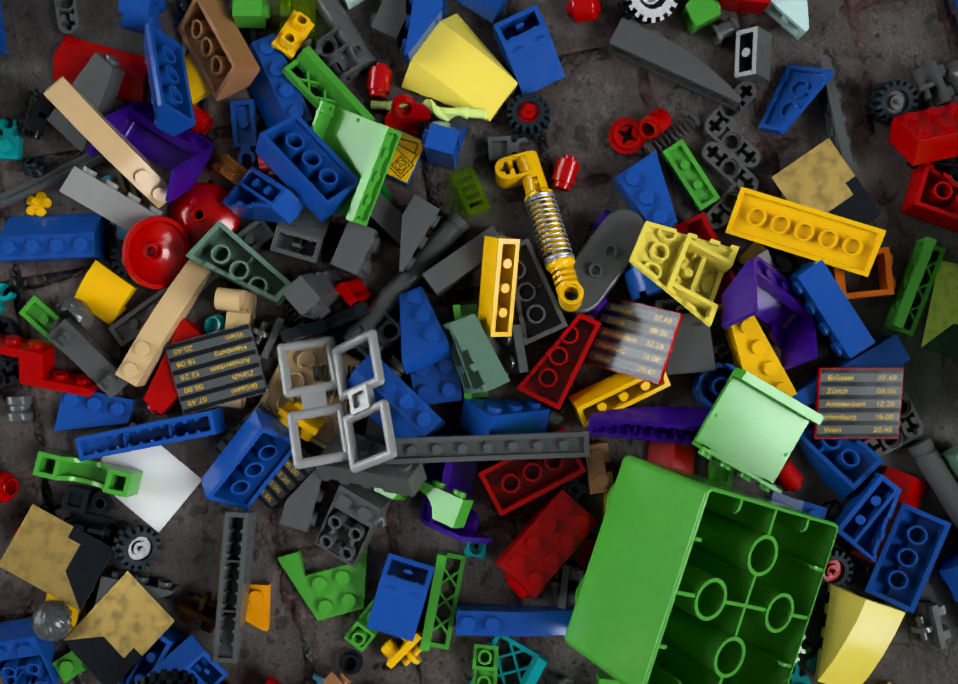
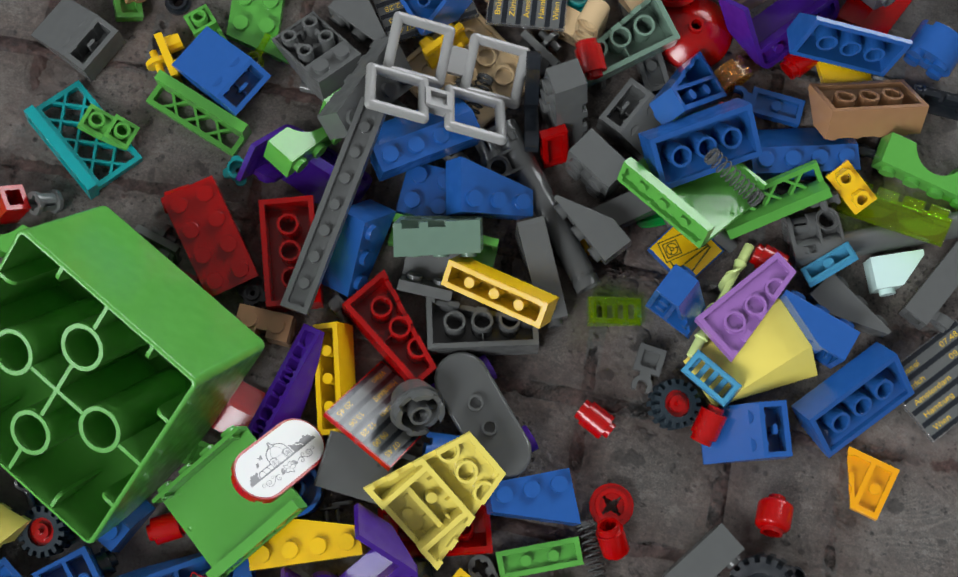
camera: 110 degrees right, 10 degrees down
red plate [384,94,431,136] -> none
blue slope [456,603,574,636] -> none
yellow piece [495,151,584,312] -> none
none -> white tile [231,418,325,504]
none -> clear neon green hand [247,33,271,67]
none -> dark grey cone [390,379,445,436]
none -> red brick [574,37,607,80]
none -> dark azure slope [680,350,742,409]
none -> red brick [690,403,727,447]
none -> medium lavender wing [694,252,796,362]
none -> dark grey piece [704,148,764,207]
none -> dark azure slope [800,241,859,288]

